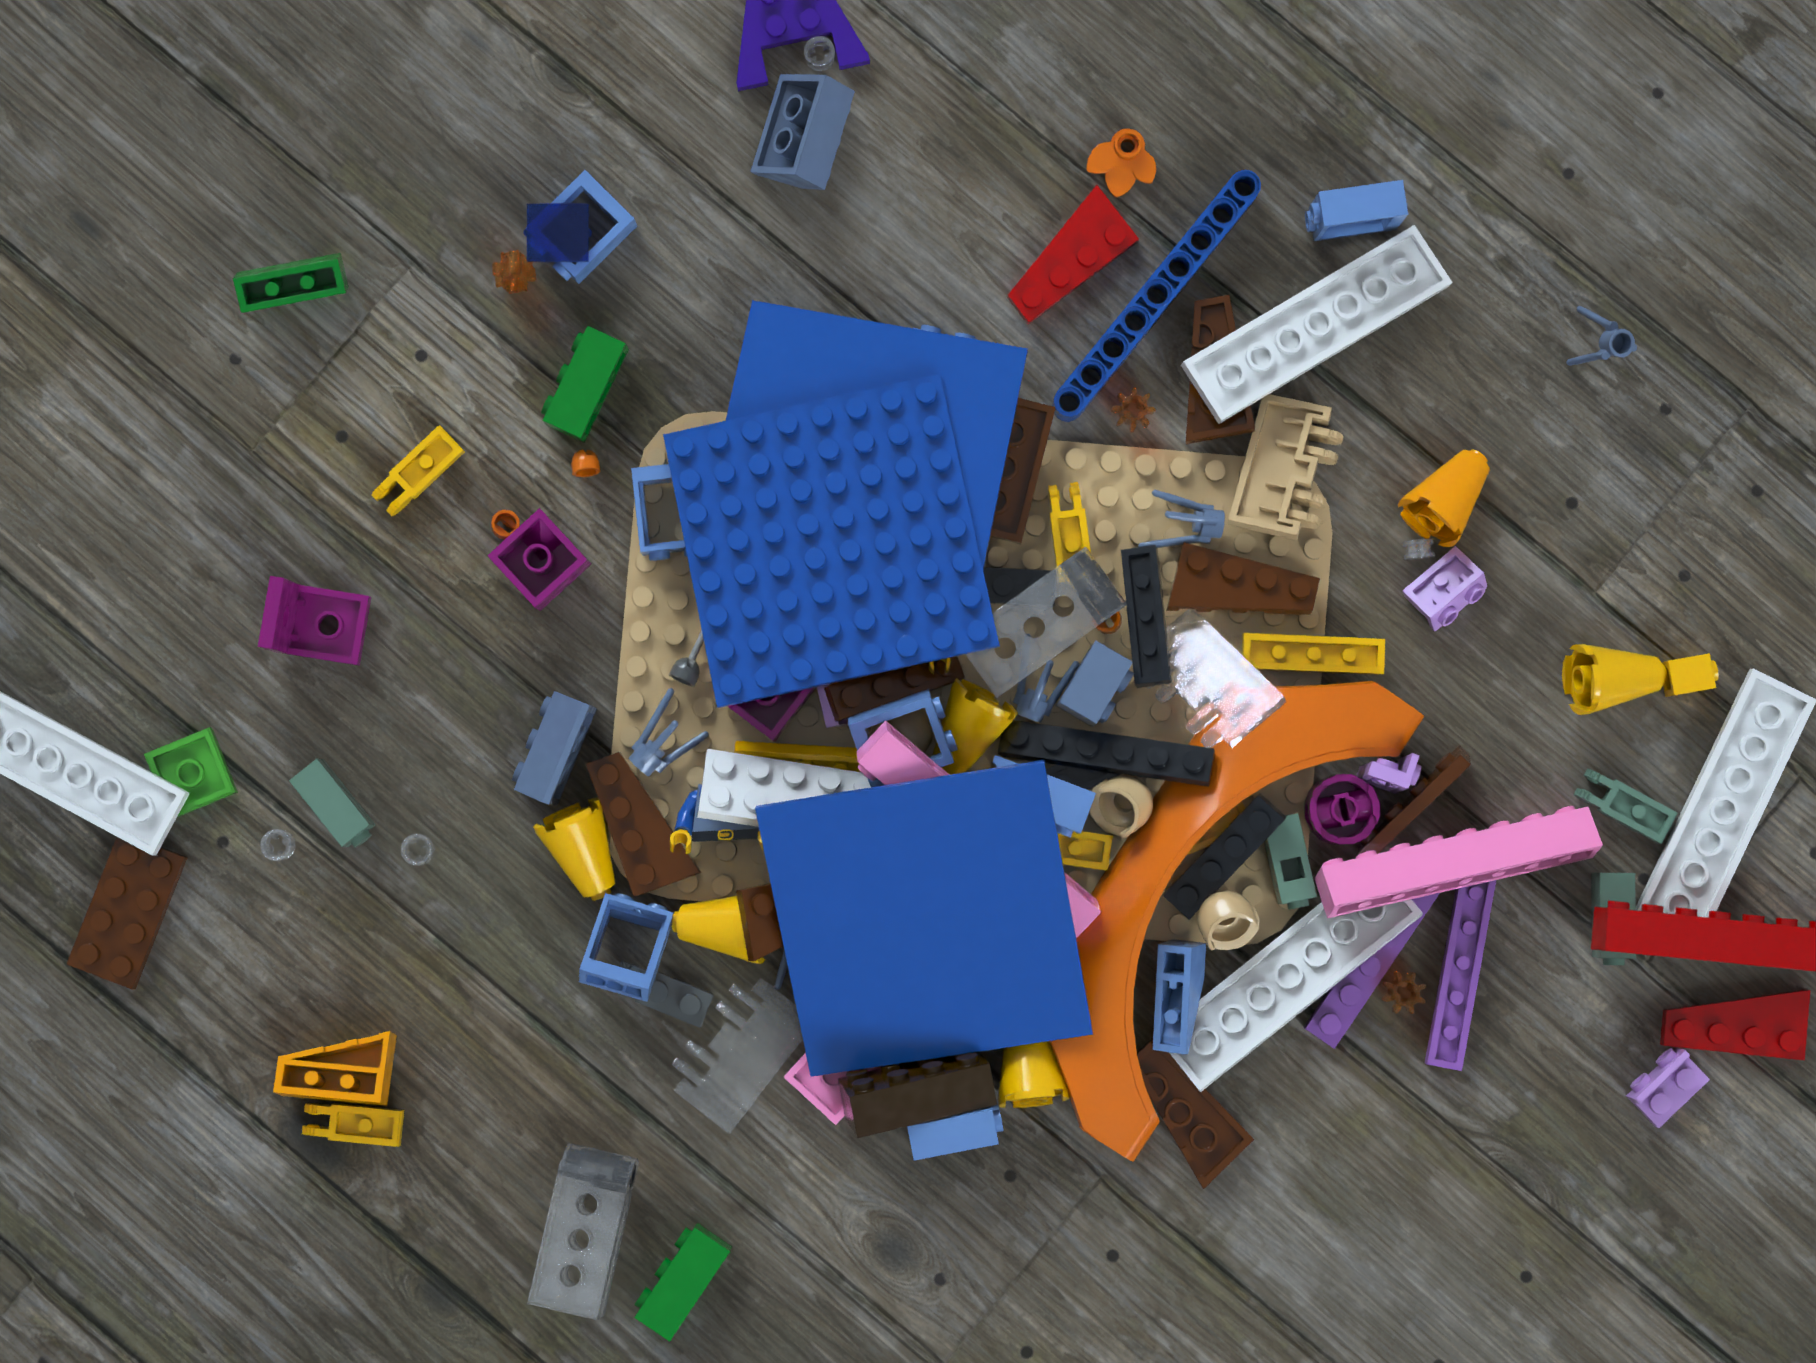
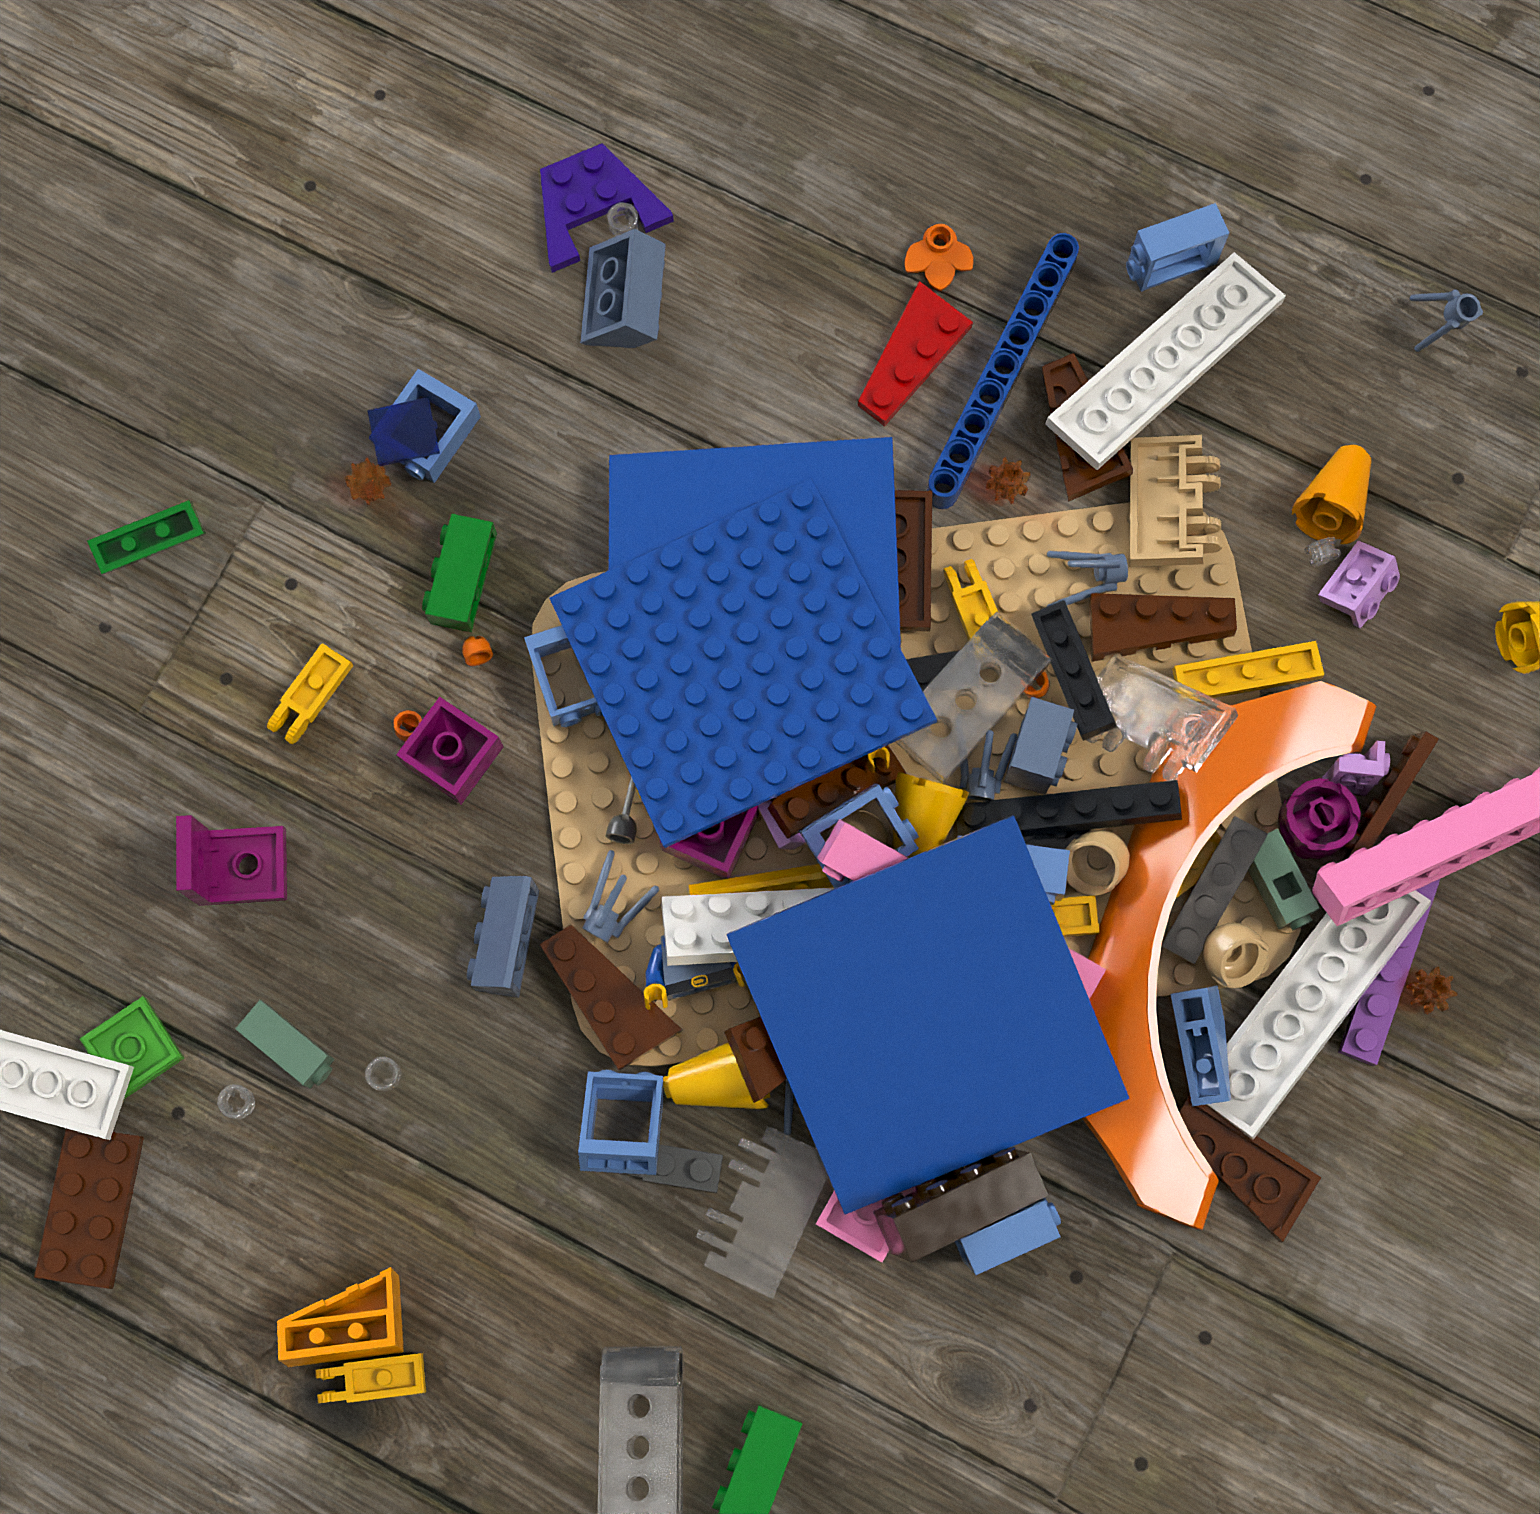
camera: 10 degrees left, 10 degrees down
yellow cone [533,798,615,901] -> none
yellow cone [998,1041,1070,1108] -> none
medium lavender plate [1425,880,1496,1071] -> none

